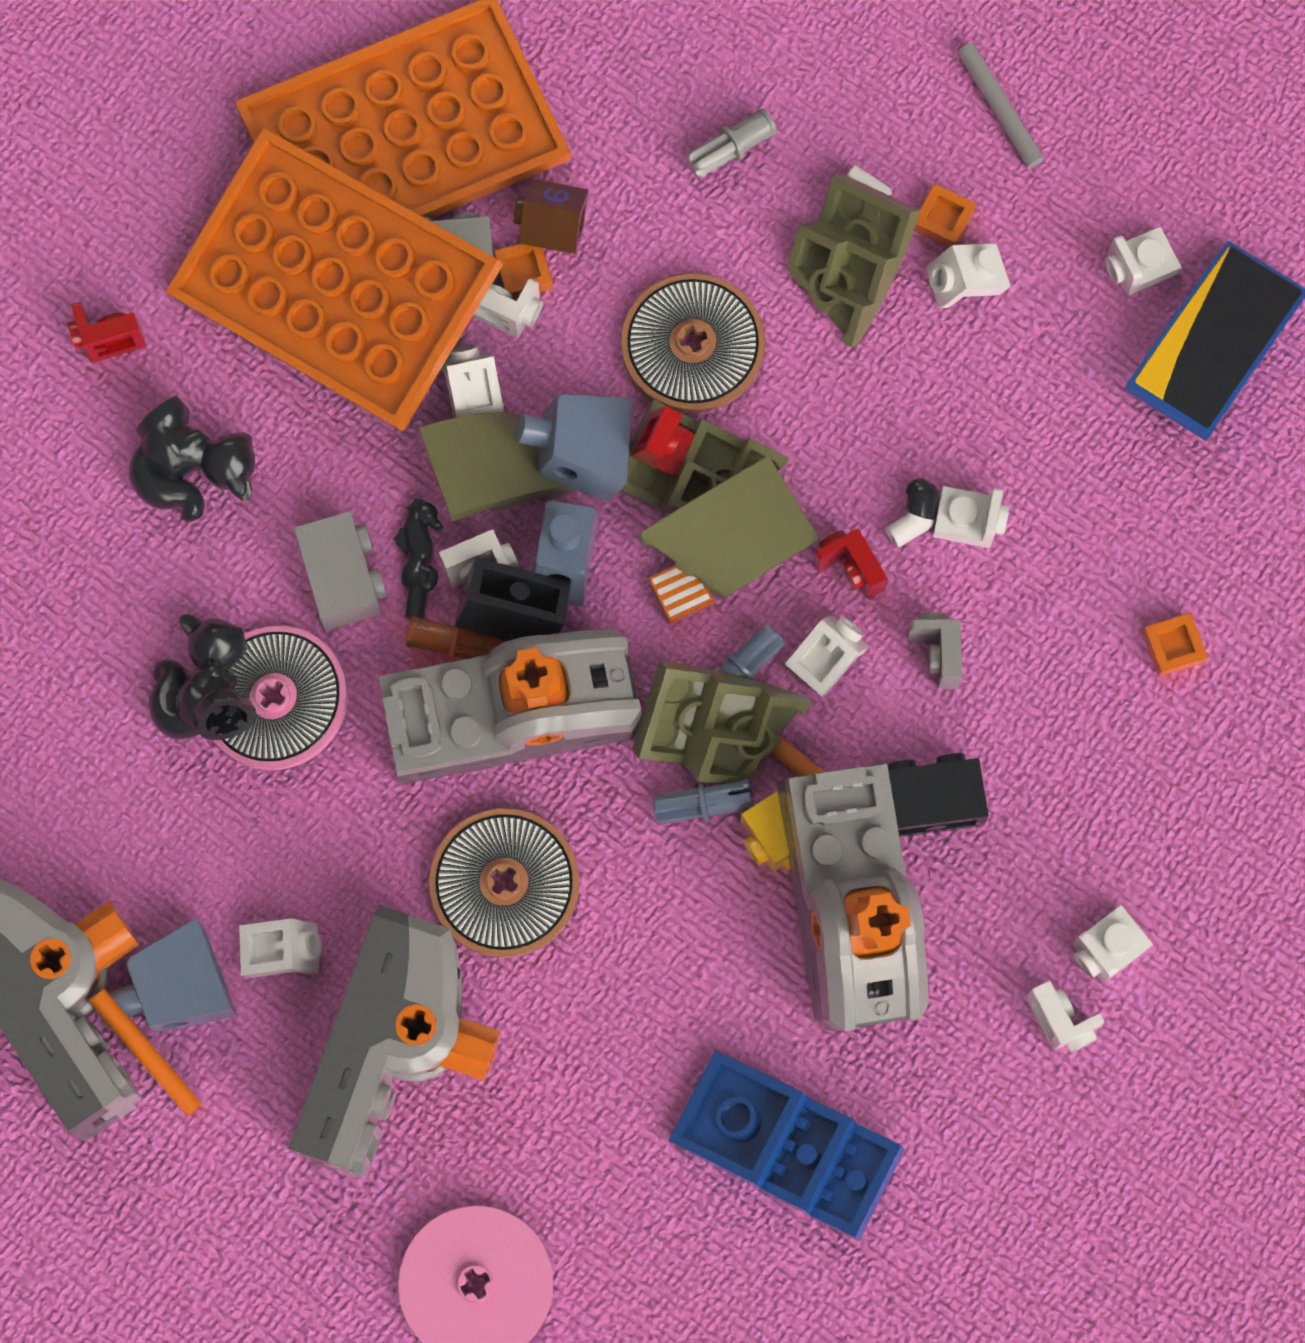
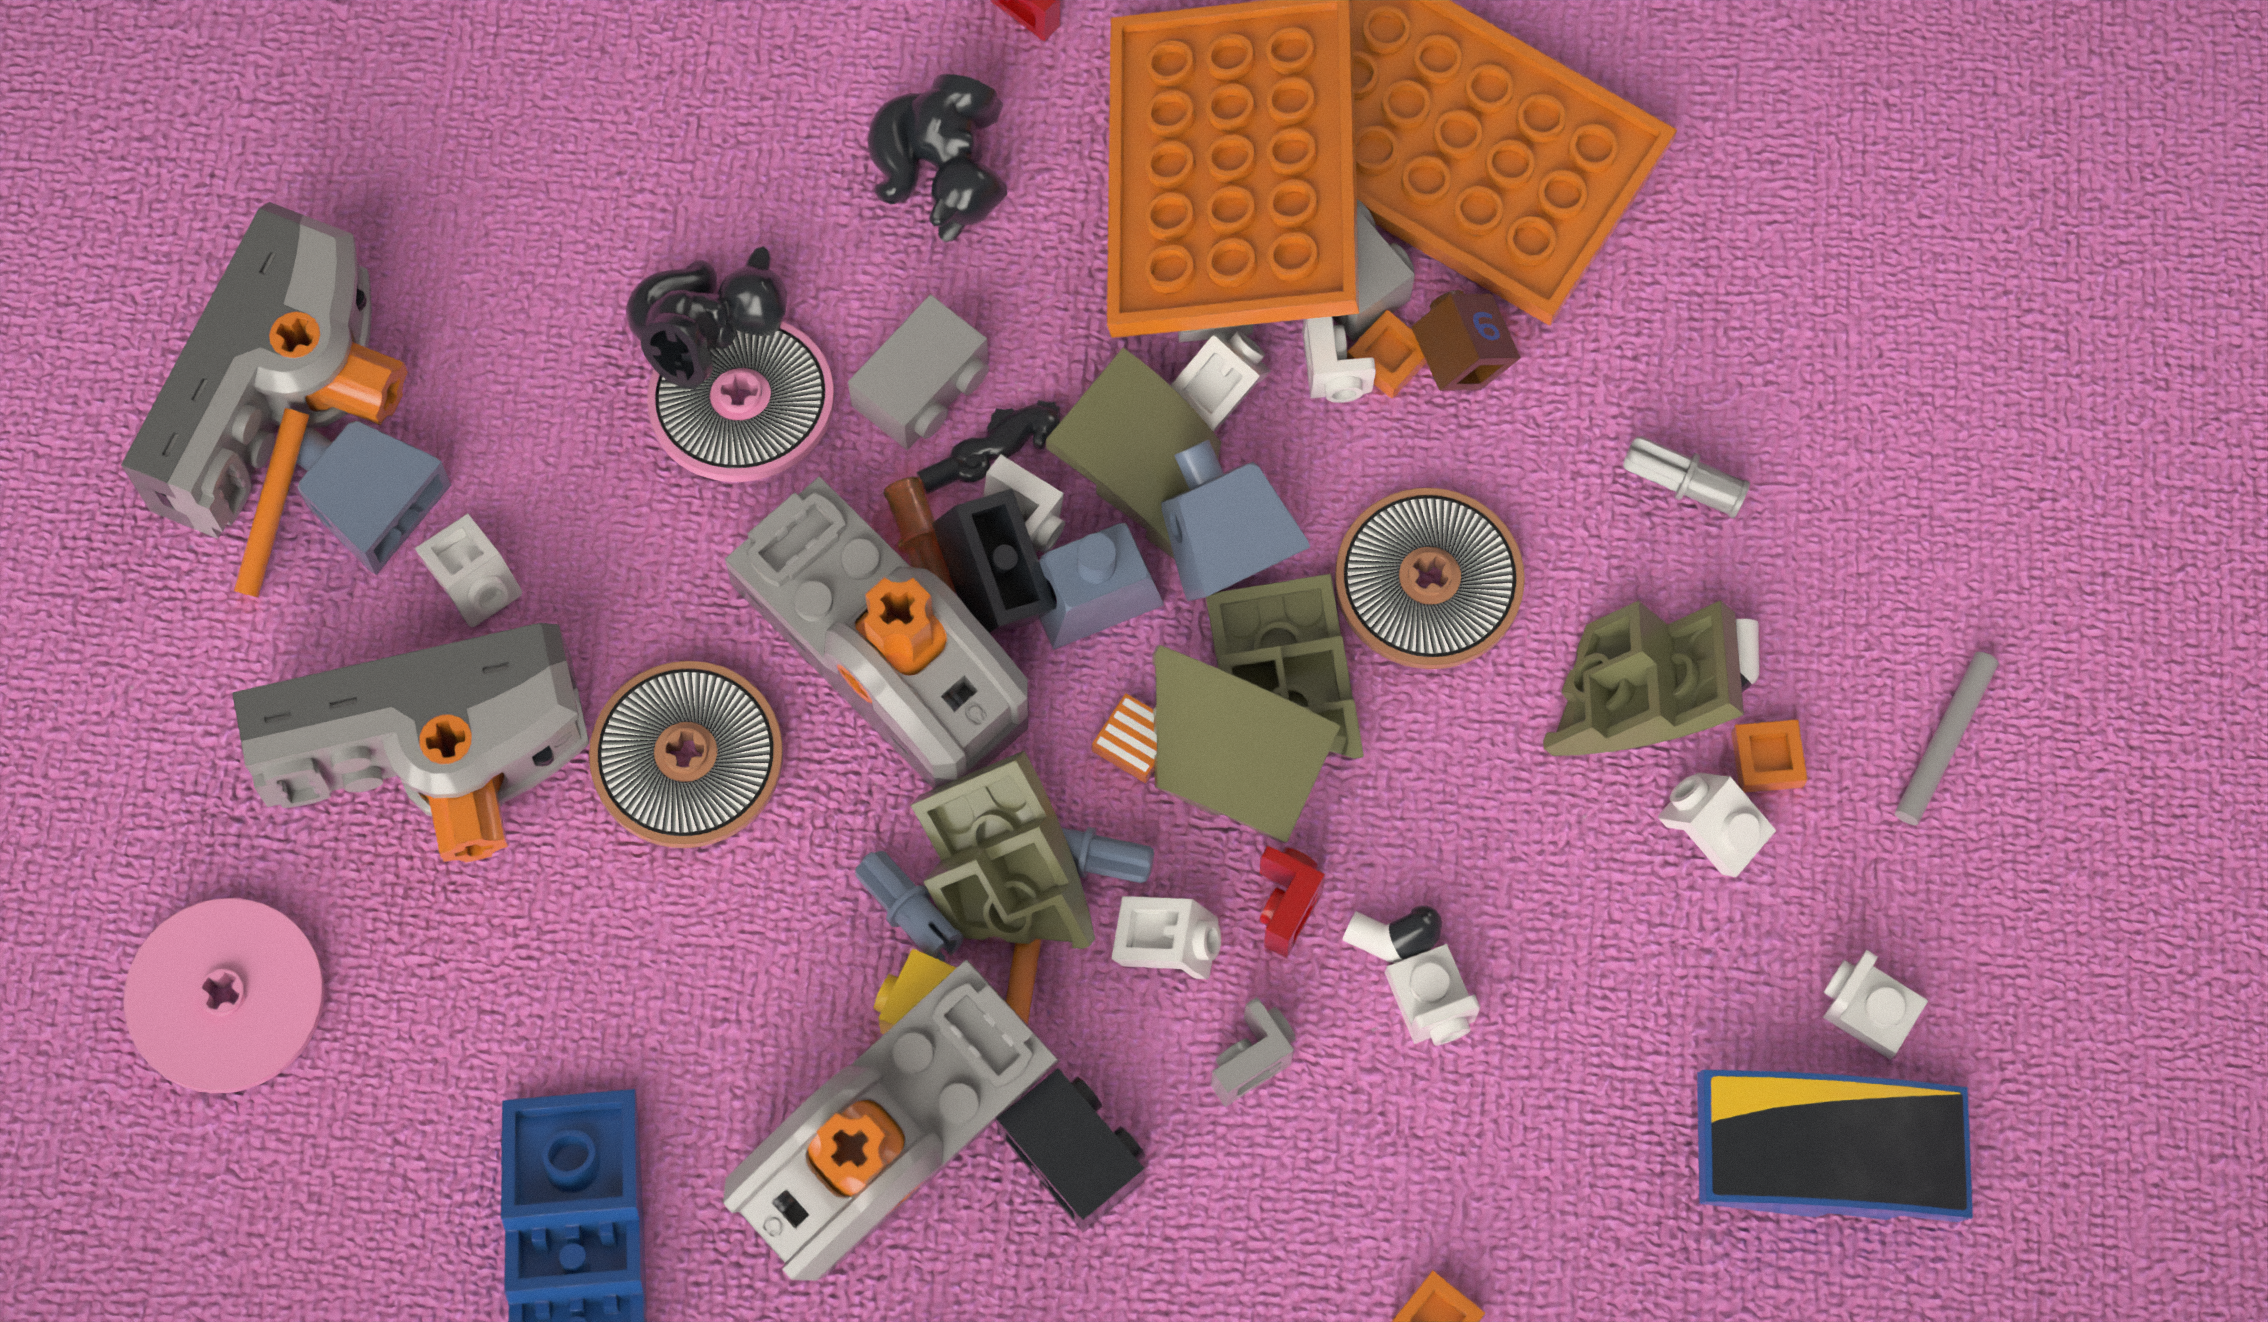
camera: 55 degrees right, 5 degrees down
red bracket [631,405,694,477] -> none

